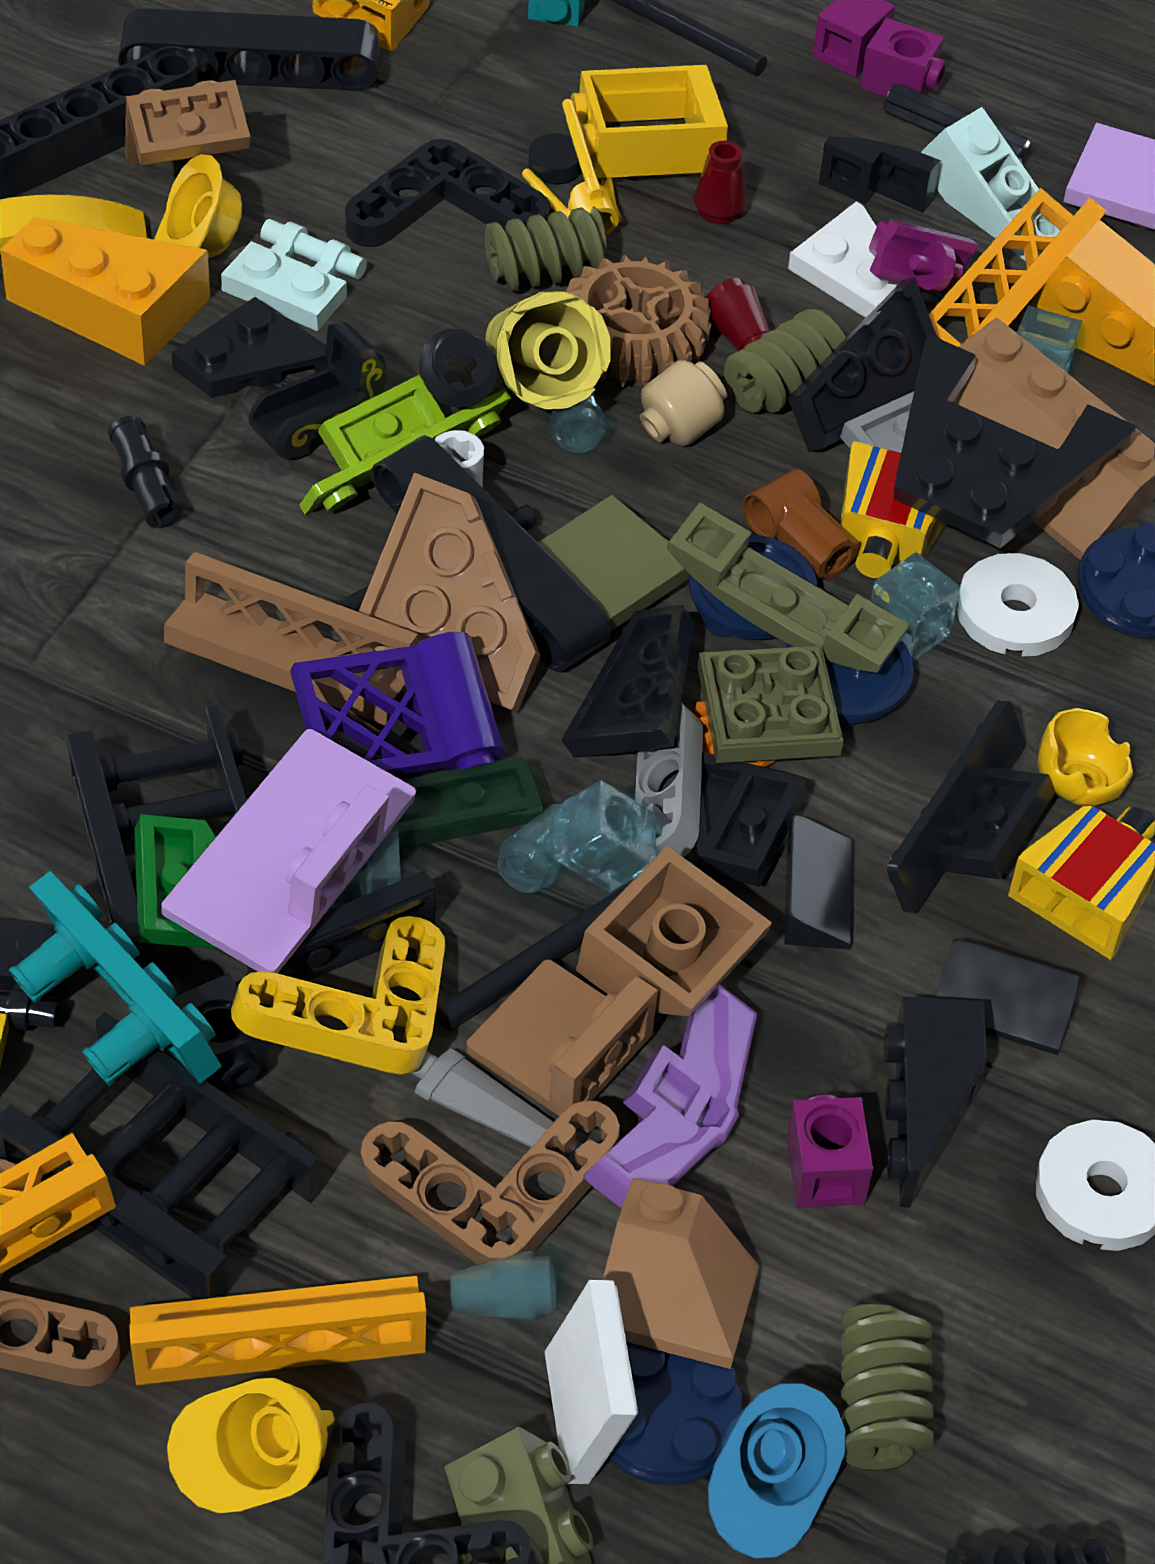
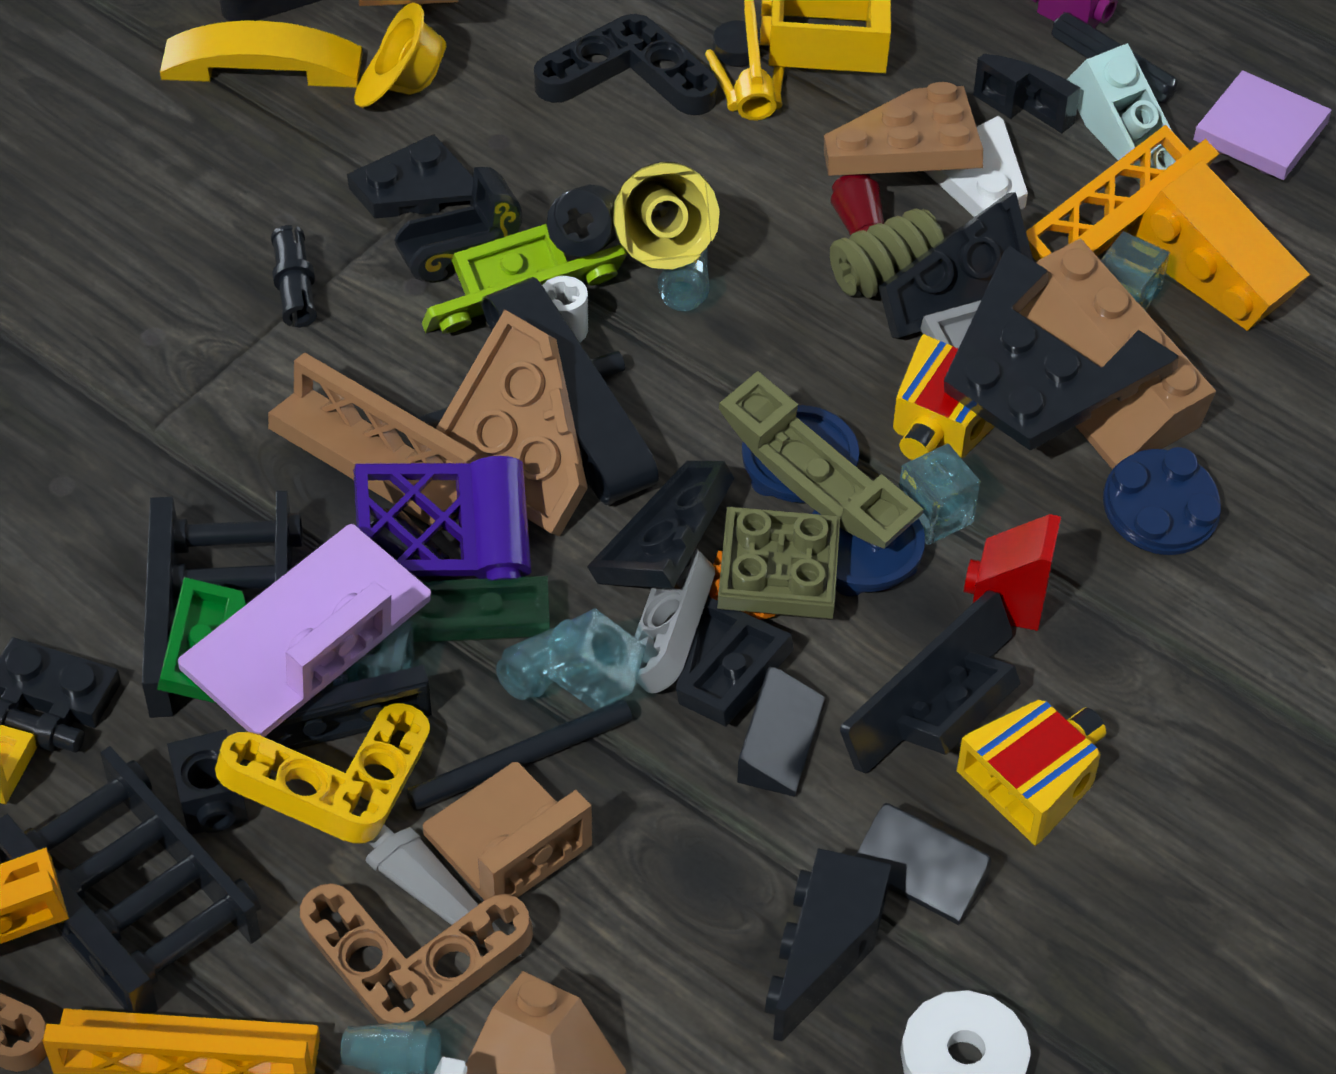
camera: 15 degrees right, 0 degrees up
light orange wedge [0,217,210,366] -> none
teal plate [8,871,222,1087] -> none
light aqua plate [221,219,367,331] -> none
olive piece [485,206,607,291] -> none
olive tile [538,495,690,631] -> none
medium nougat gear [566,254,711,388] -> none
medium nougat slope [576,846,772,1017] -> none
medium lavender plate [583,984,757,1208] -> none
tan head [639,360,727,447] -> none
dark red cone [693,140,747,224] -> none
dark orange piece [742,469,859,581] -> none
magenta brick [786,1094,873,1208] -> none
magenta hips [869,219,978,293] -> none
white tile [957,553,1079,657] -> none
yellow hair [1037,708,1133,806] -> none
none -> medium nougat plate [824,82,983,176]
none -> red slope [963,514,1061,631]

